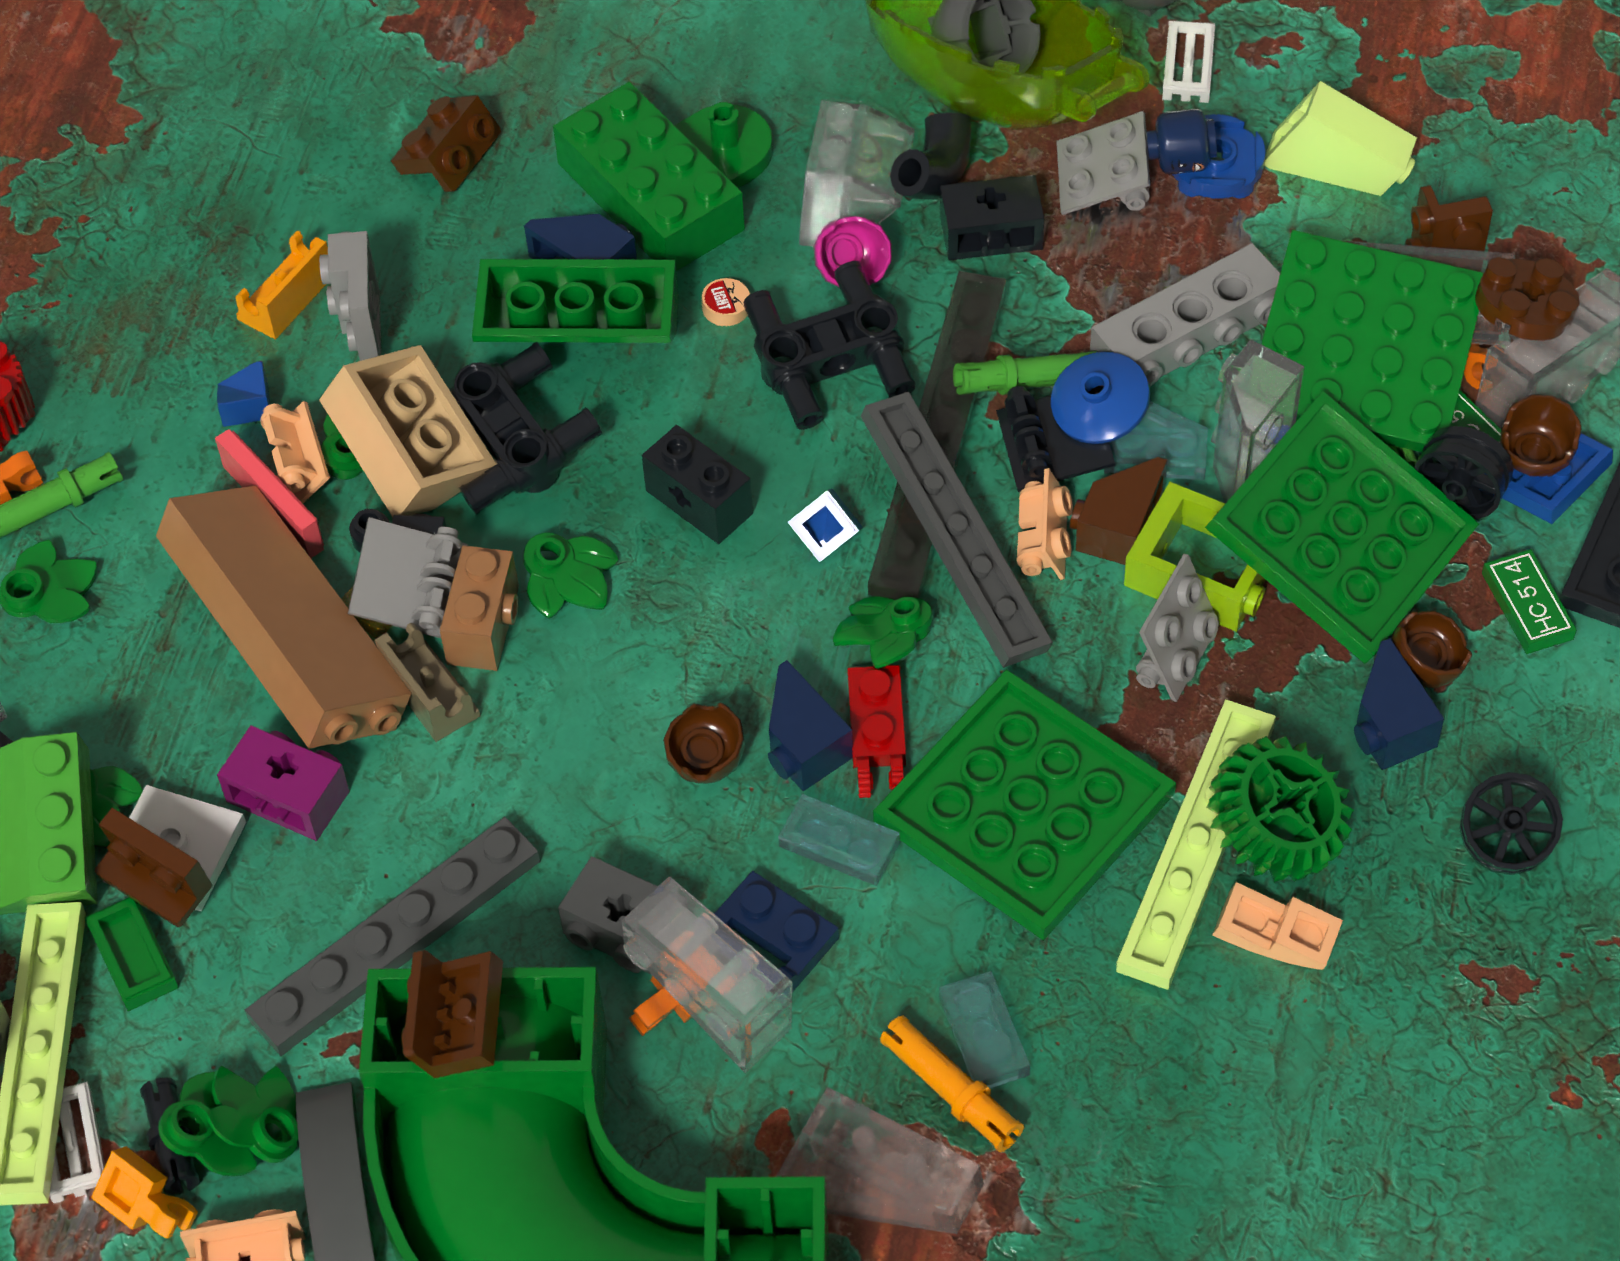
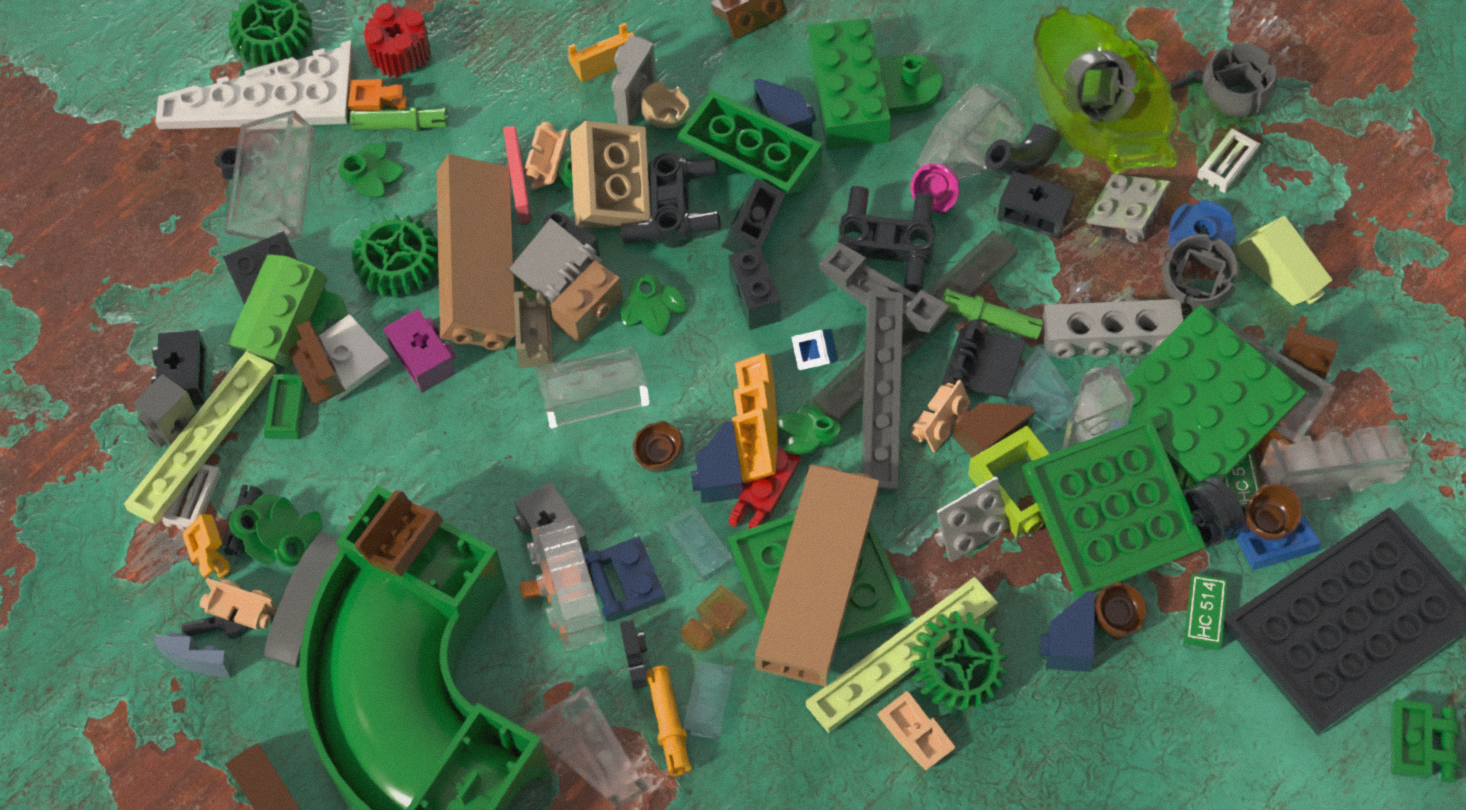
camera: 30 degrees right, 5 degrees up
blue slope [217,361,270,427] -> none
dark grey plate [245,817,541,1057] -> none
tile [702,278,750,326] -> none
blue dish [1051,352,1150,444] -> none
dark blue head [1146,109,1217,175] -> none
black wheel [1459,772,1563,875] -> none
reddish brown plate [1475,257,1579,341] -> none
none -> green gear [351,214,439,299]
none -> clear slope [535,345,649,428]
none -> black plate [620,619,648,689]
none -> tan hair [642,81,690,129]
none -> clear orange plate [680,584,748,653]
none -> black brick [722,179,786,253]
none -> light orange slope [732,353,777,483]
none -> medium nougat brick [755,464,879,687]
none -> dark grey slope [819,242,949,332]
none -> dark grey piece [1162,234,1240,311]

